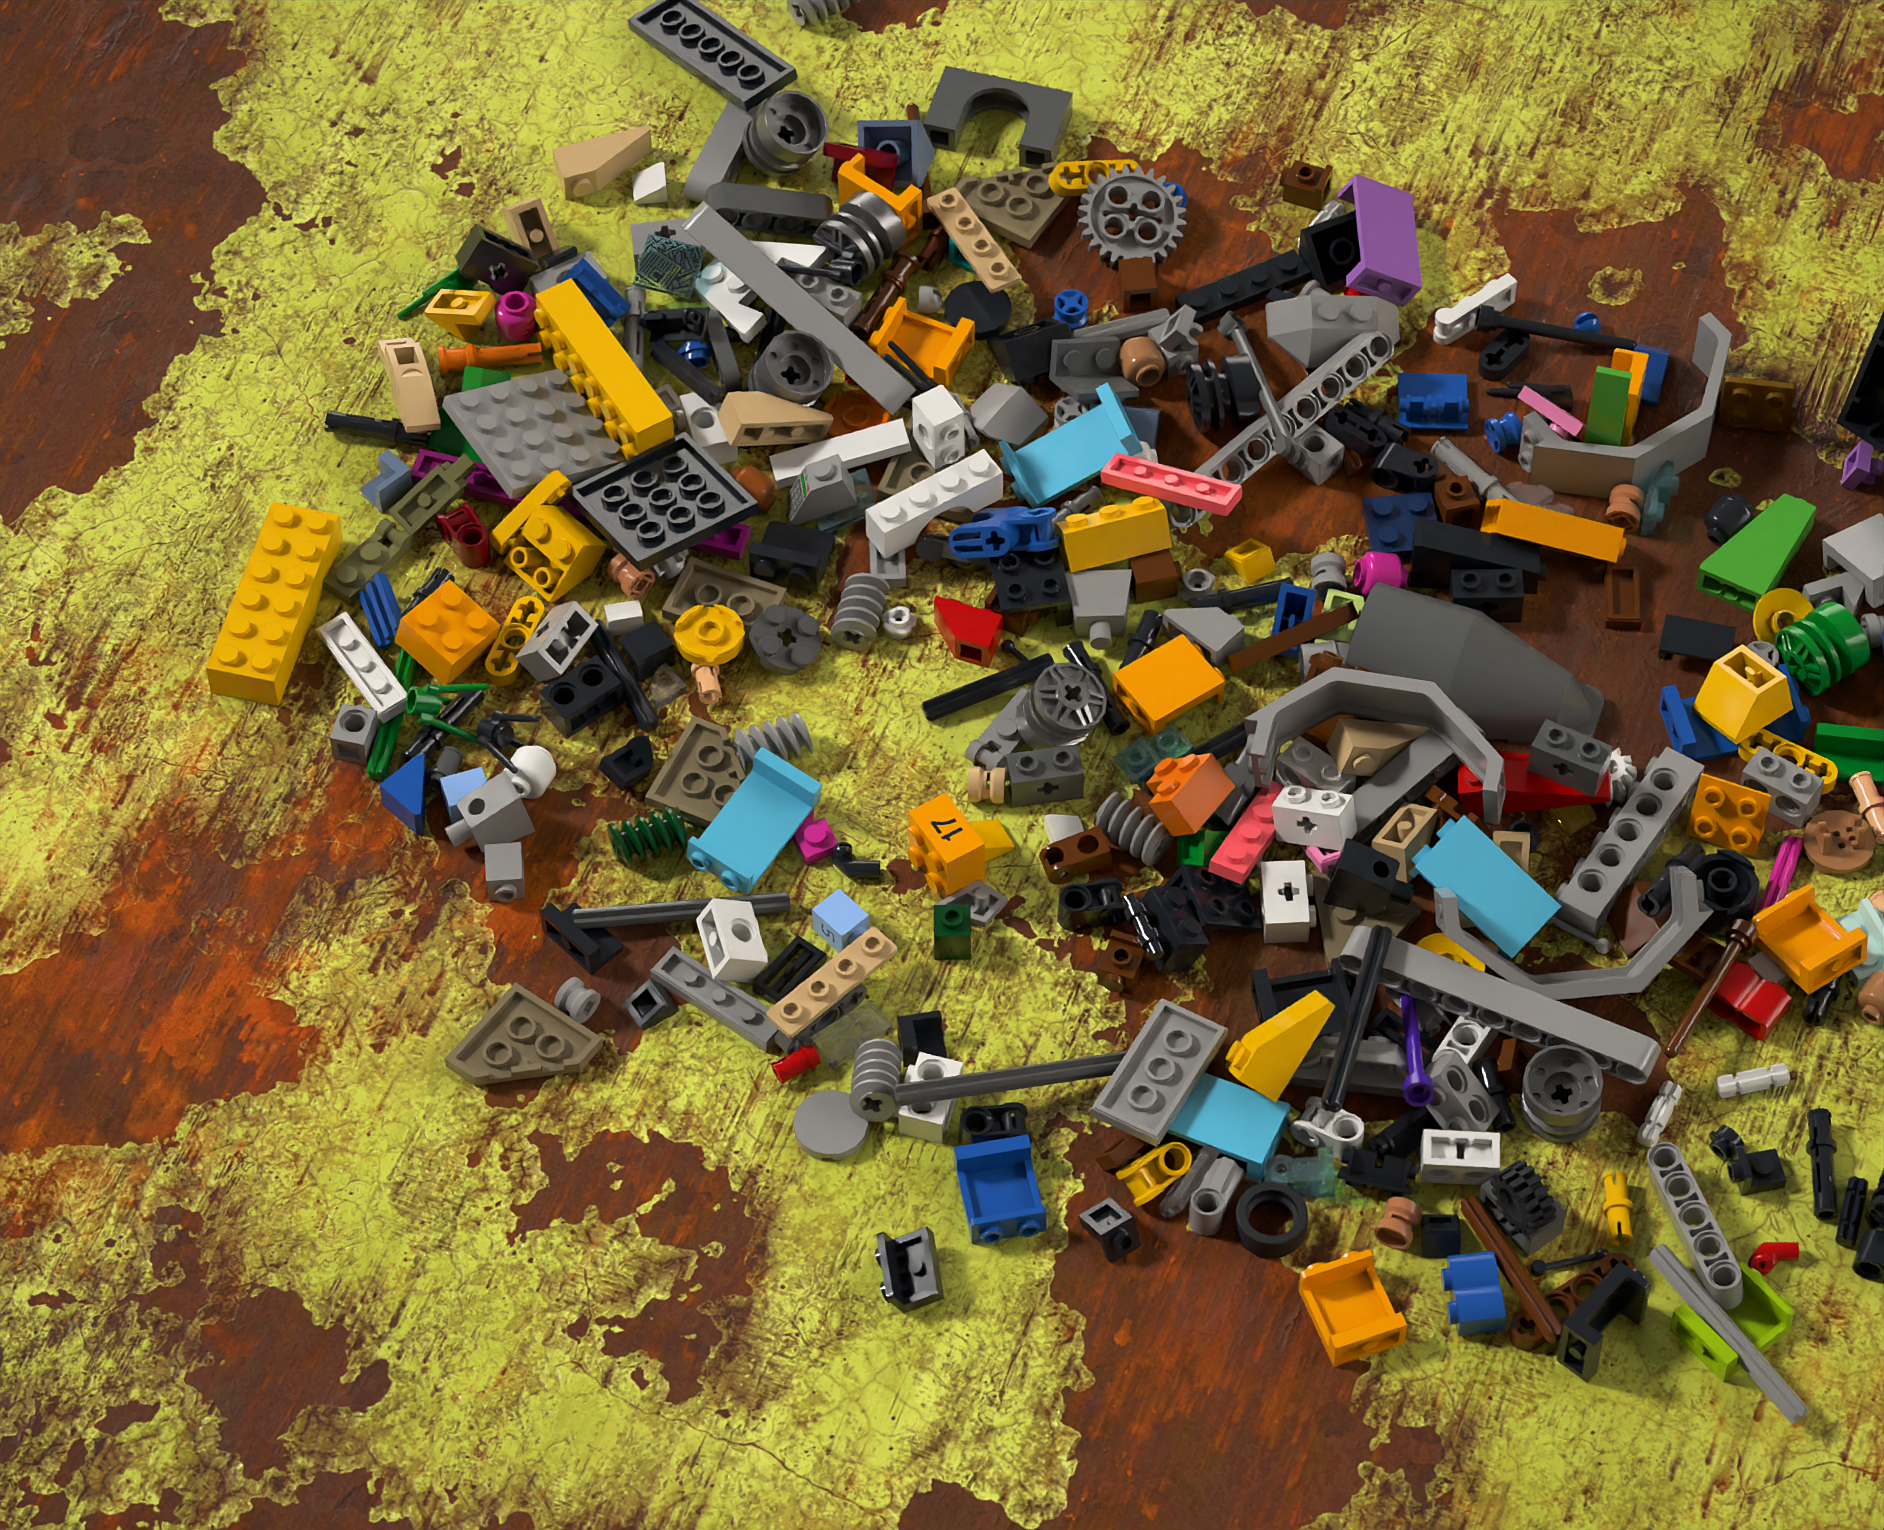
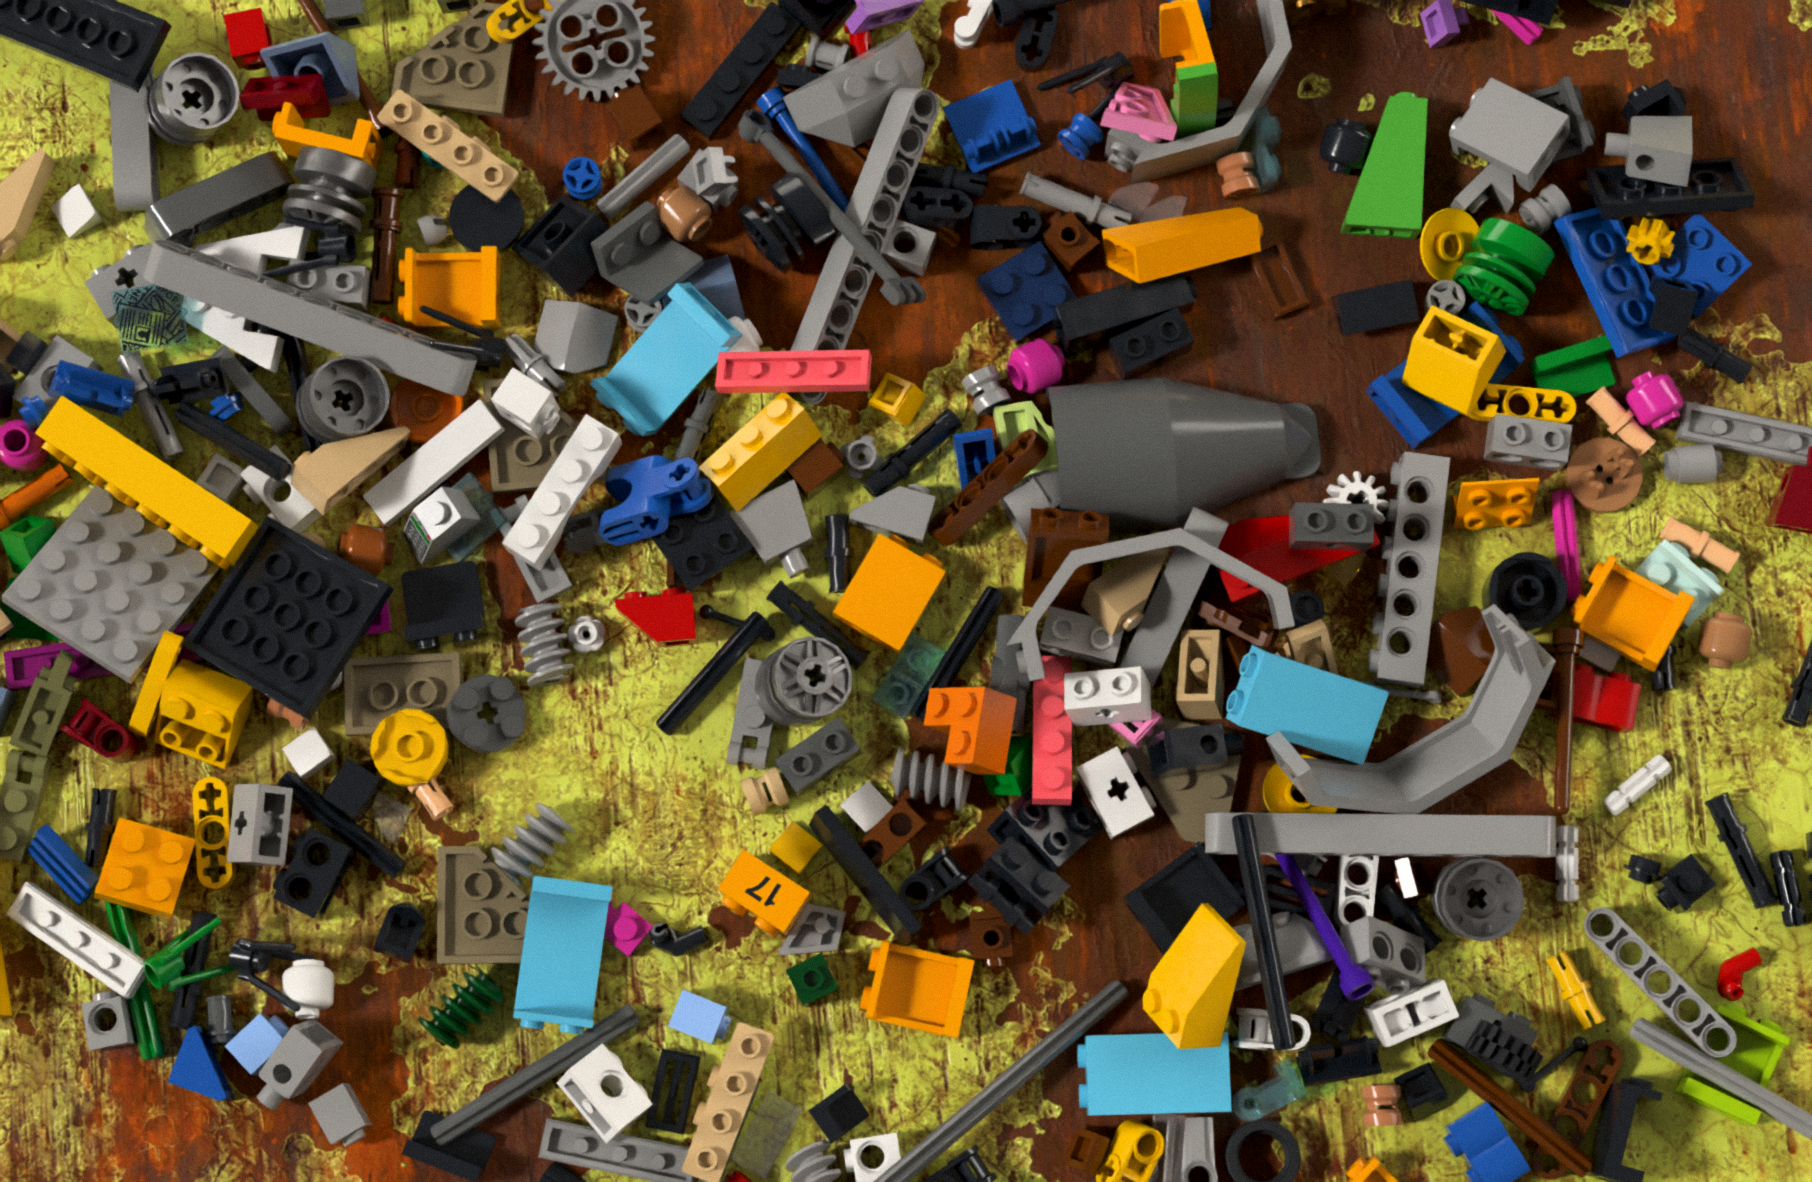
camera: 25 degrees left, 25 degrees up
light grey tile [1090,998,1228,1147] -> none
black pin [1637,842,1706,916] -> none
none -> blue plate [19,395,49,430]
none -> red brick [224,7,273,71]
none -> blue piece [756,86,850,214]
none -> black tile [809,805,921,946]
none -> light orange panel [860,940,975,1039]

